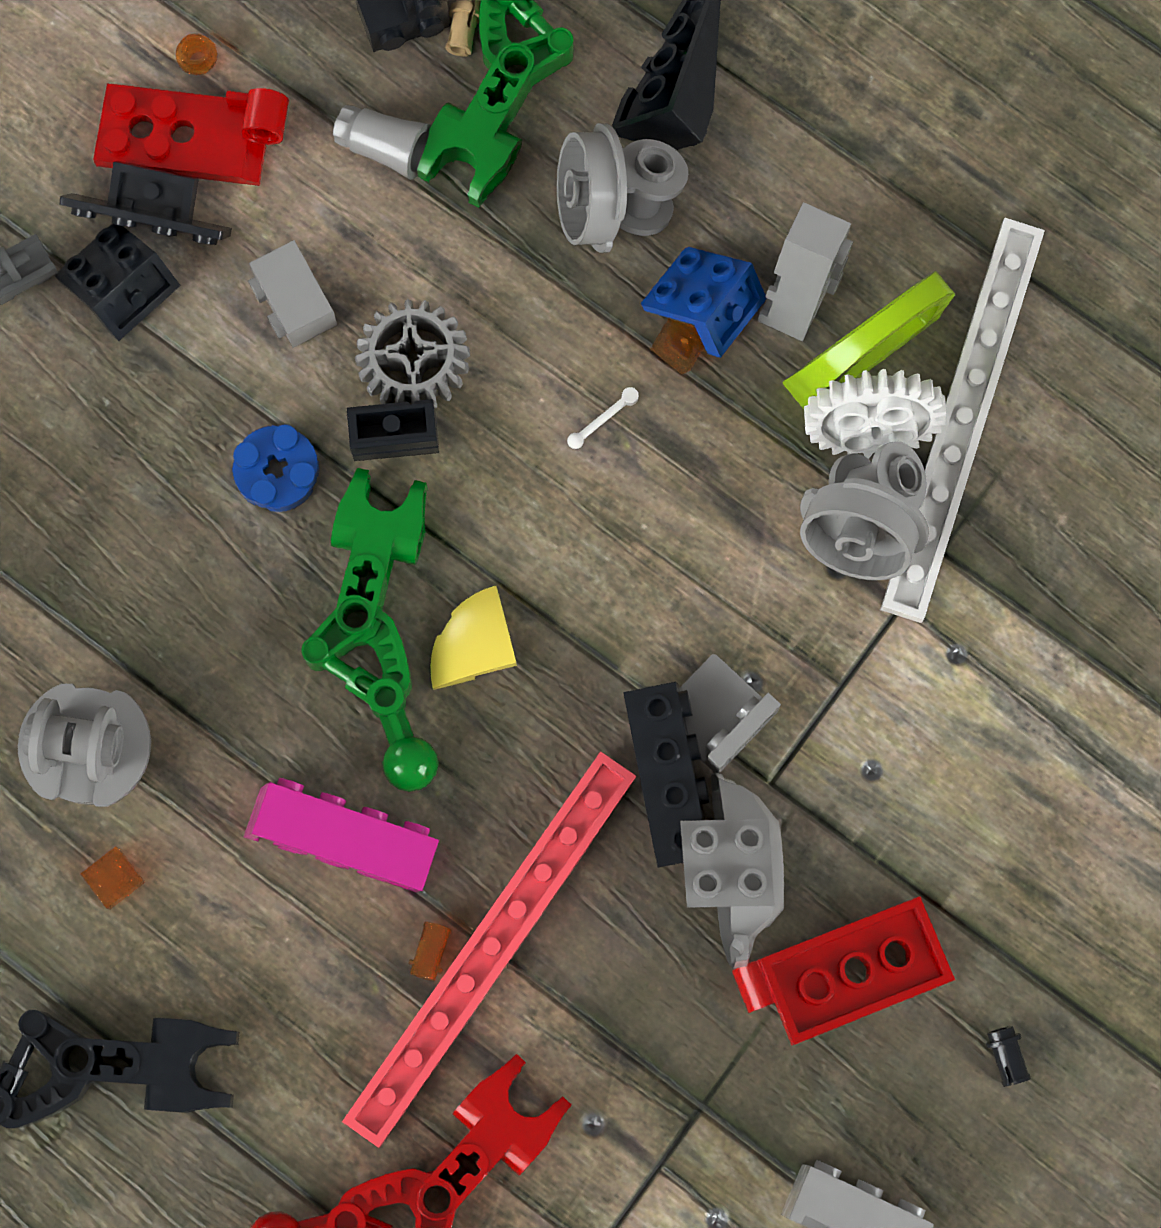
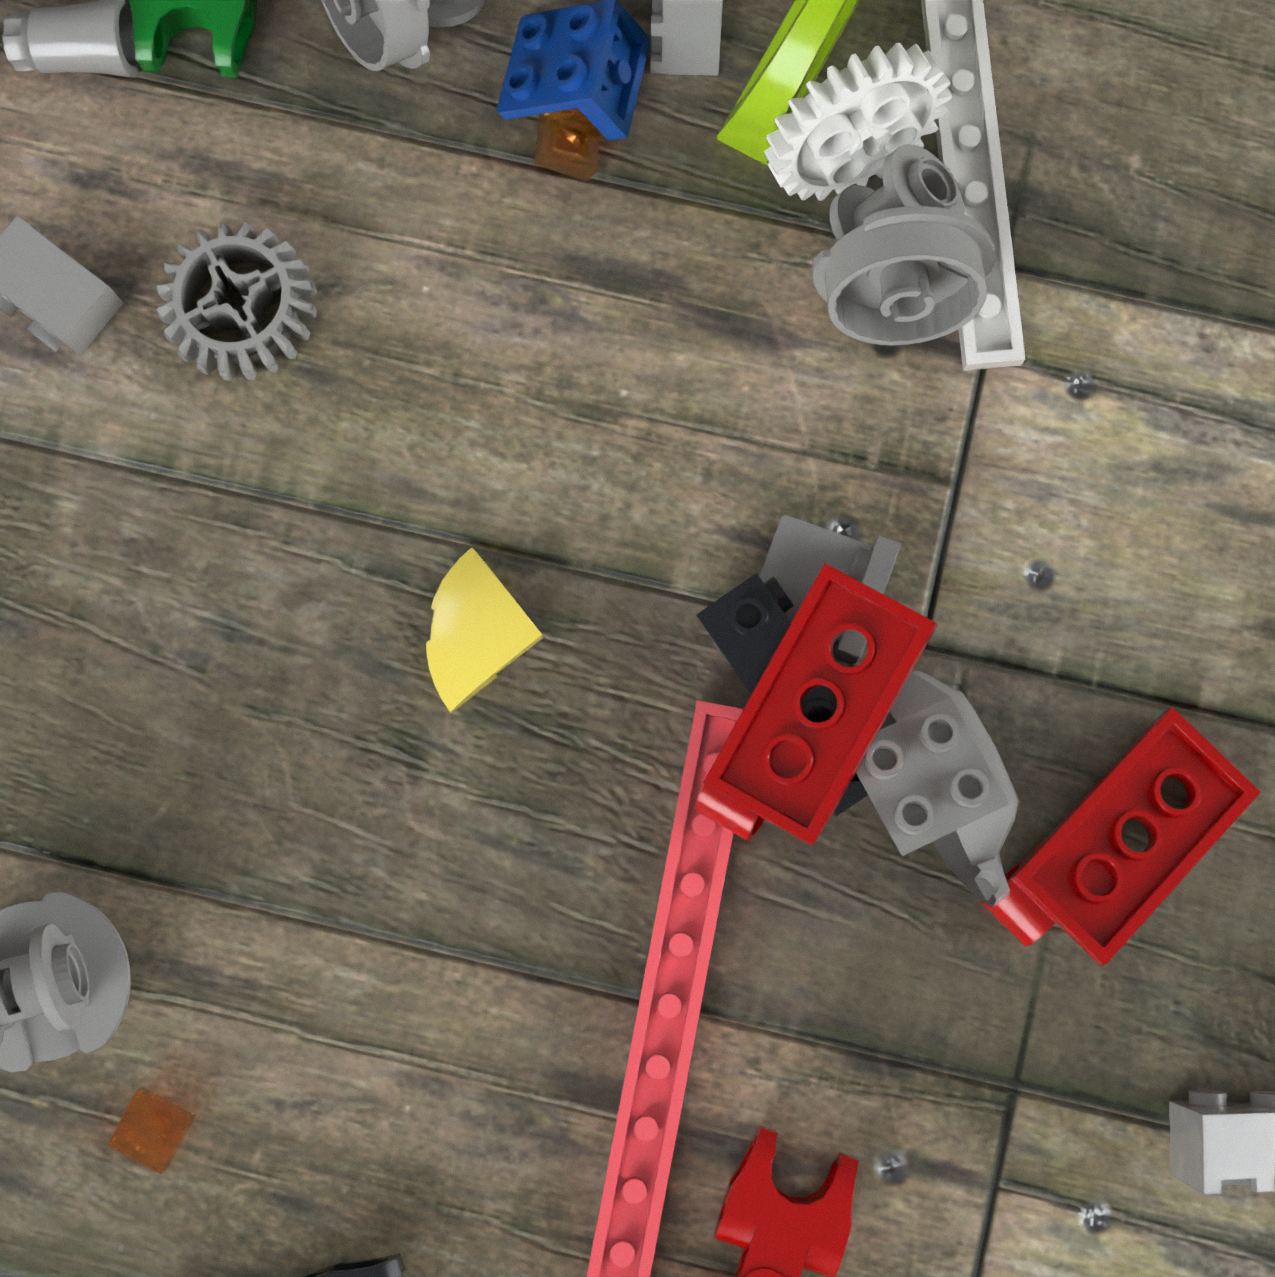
camera: 20 degrees left, 5 degrees up
blue plate [232,425,320,512] -> none
dark pink wedge [244,778,439,892] -> none
green piece [301,468,439,792] -> none
black brick [347,399,439,461] -> none
clear orange pin [408,922,452,982] -> none
white hinge [567,387,639,449] -> none
none -> red hinge [695,563,938,846]

